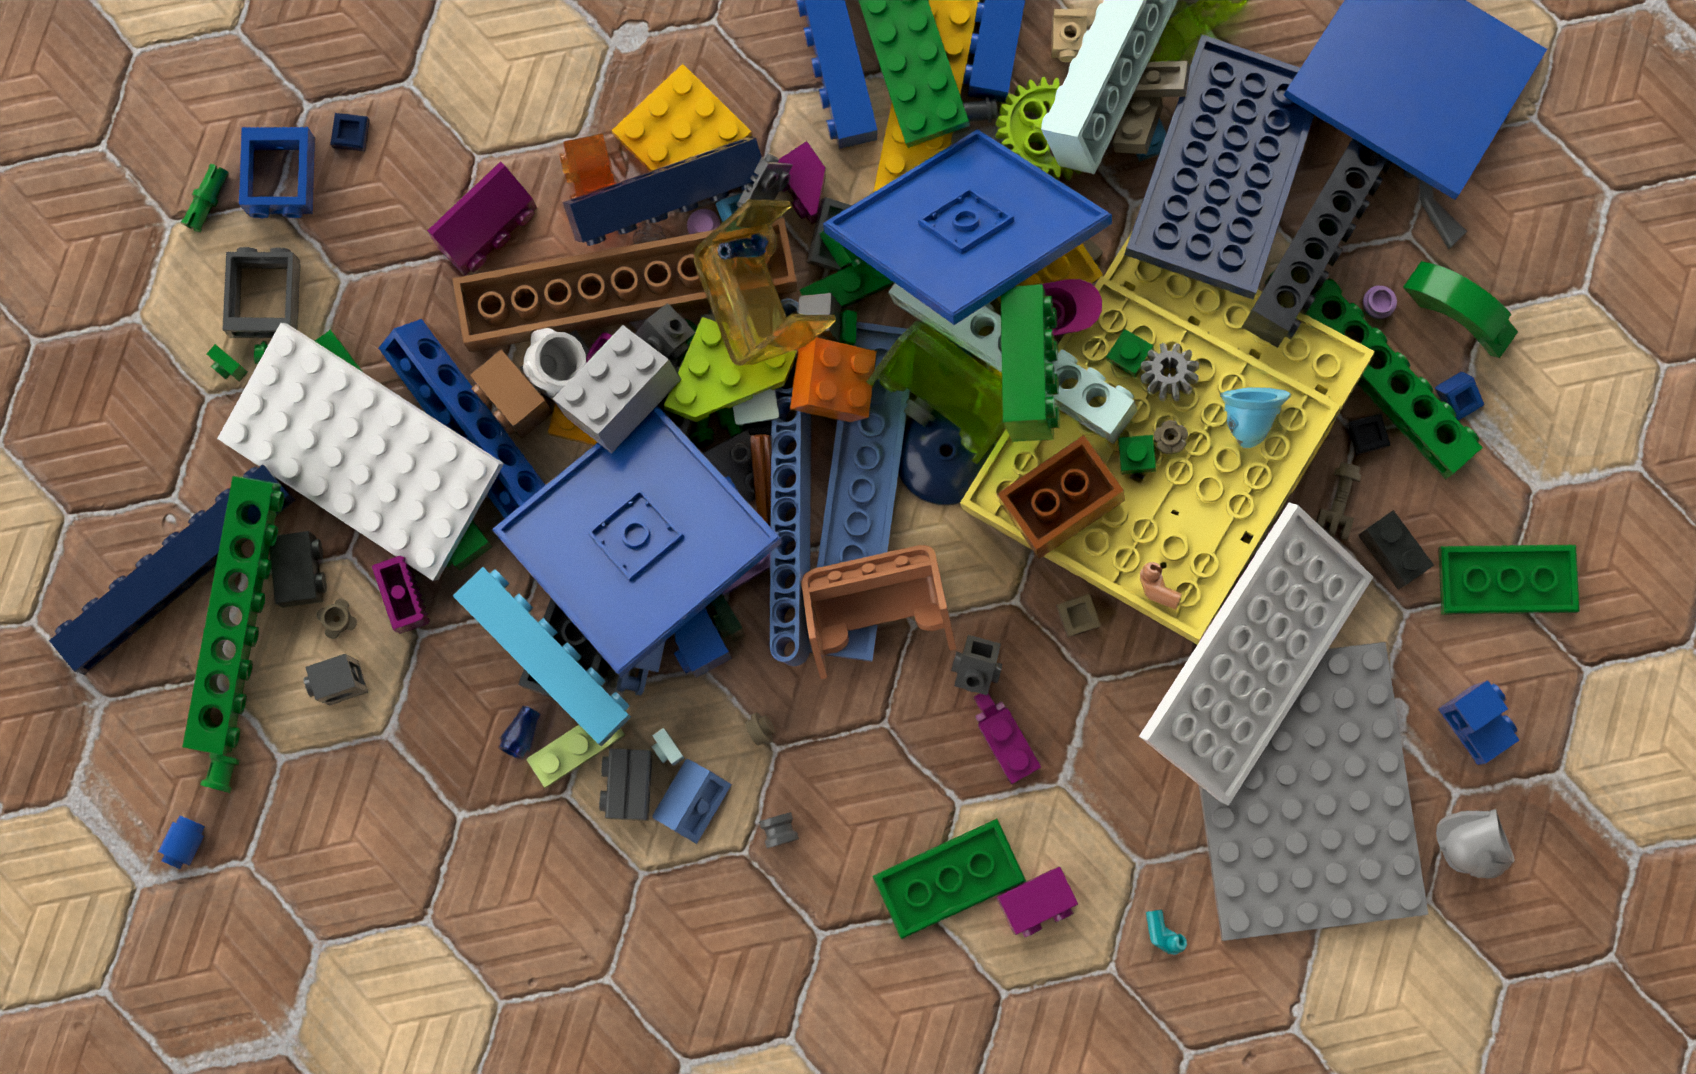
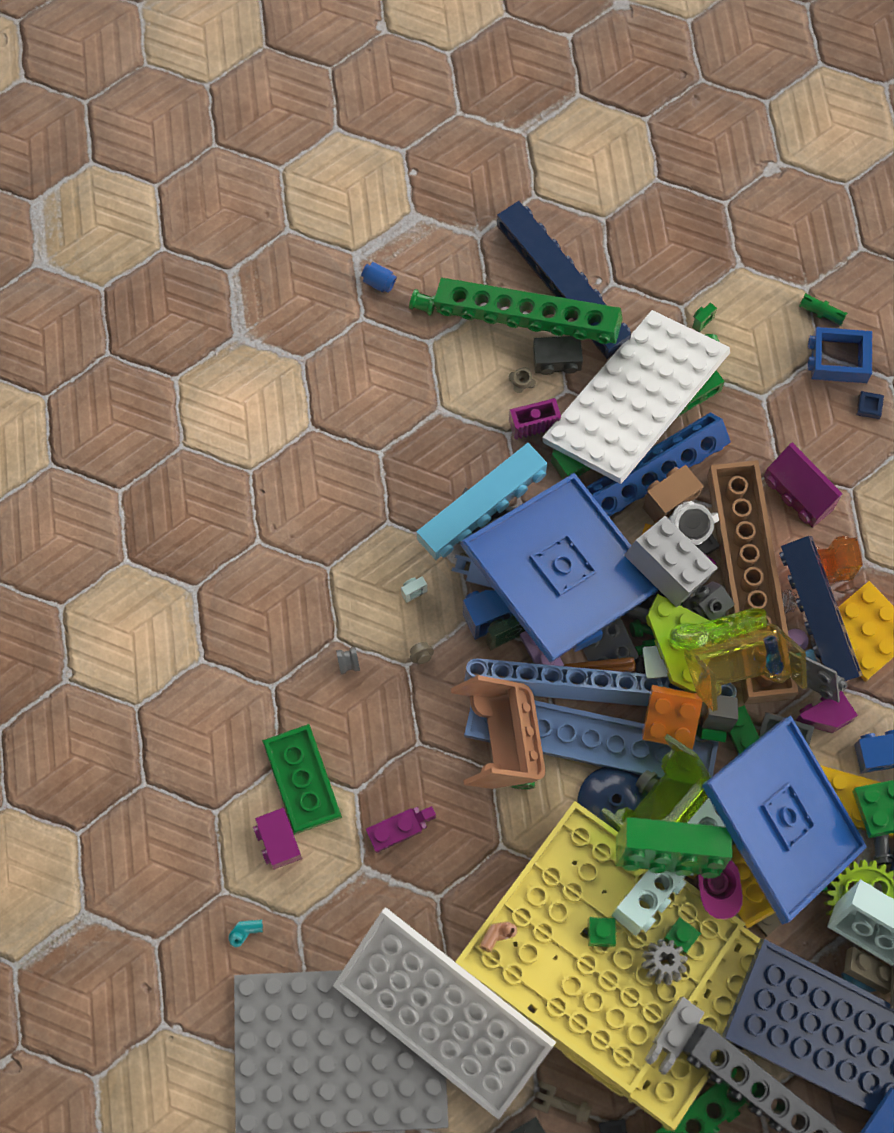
camera: 95 degrees right, 10 degrees down
dark grey window [223,247,300,338] -> none
dark grey brick [304,654,368,706] -> none
clear blue cone [498,706,541,759] -> none
yellowish green plate [526,725,625,788] -> none
dark grey brick [599,749,653,821] -> none
medium blue panel [652,759,732,844] -> none
dark grey brick [951,635,1003,695] -> none
dark orange brick [997,435,1125,559] -> none
dark tan plate [1056,594,1101,638] -> none
dark tan plate [1154,420,1188,454] -> none
medium azure piece [1220,387,1291,448] -> none
none -> light grey hinge [645,997,704,1075]
none -> clear neon green beam [668,608,767,650]

